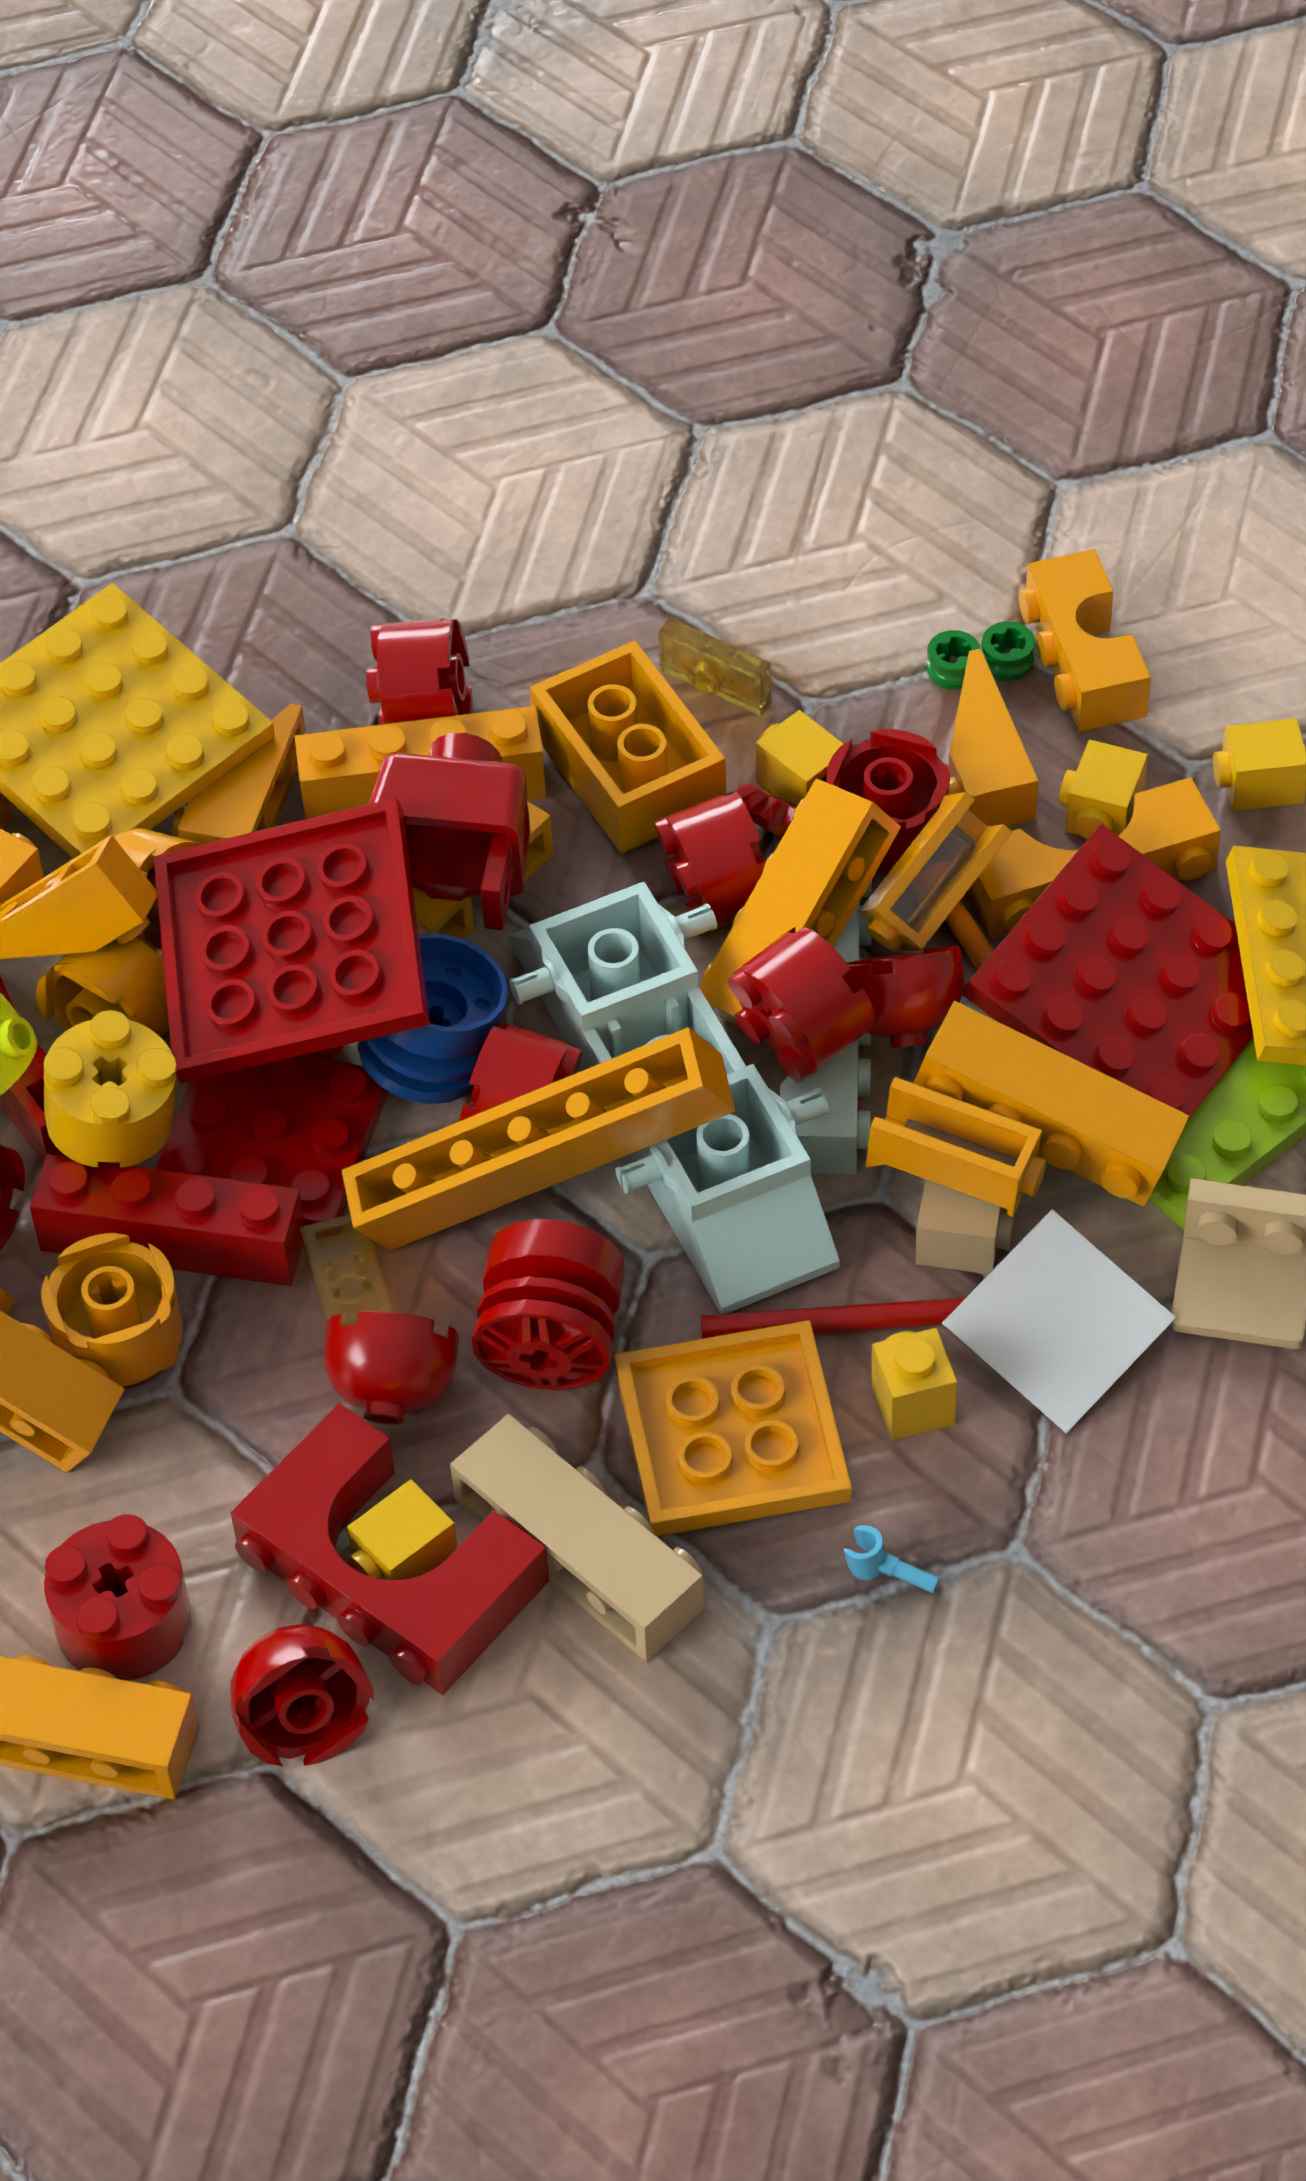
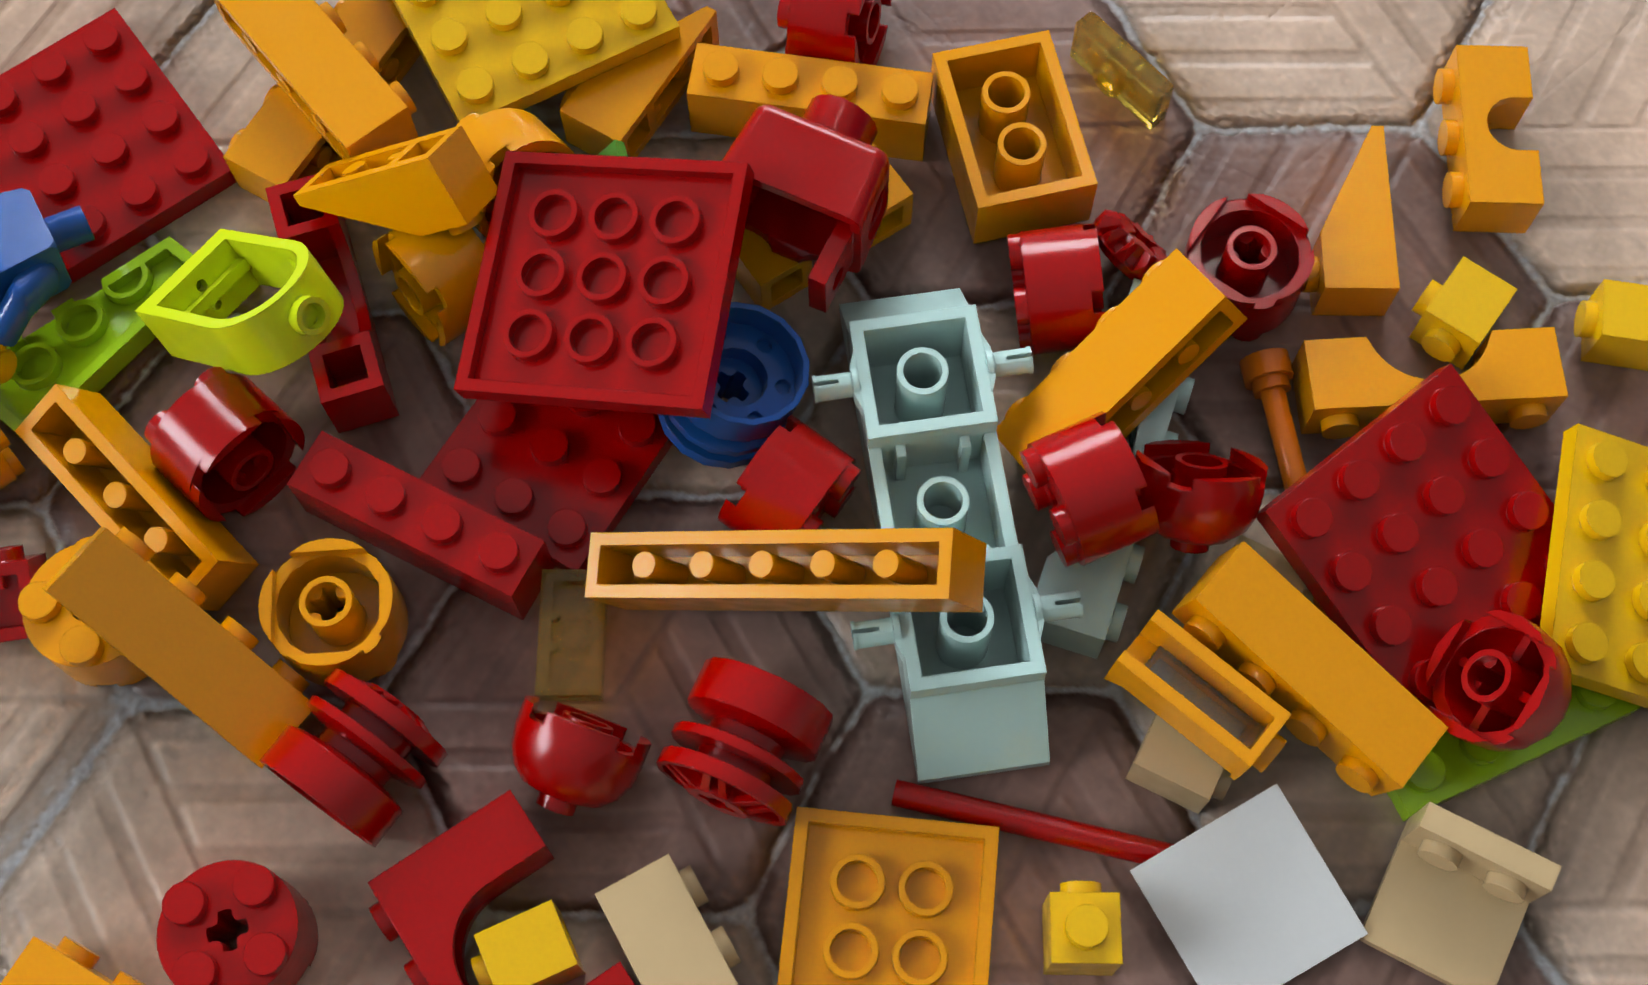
camera: 15 degrees right, 15 degrees up
yellow brick [44,1010,176,1168] -> none
yellow brick [756,710,843,806] -> none
light orange window [857,792,1013,952] -> none
green bush [927,630,980,690] -> none
green bush [981,621,1035,681] -> none
none -> red wheel [259,668,448,847]
none -> red cylinder [1426,610,1572,752]

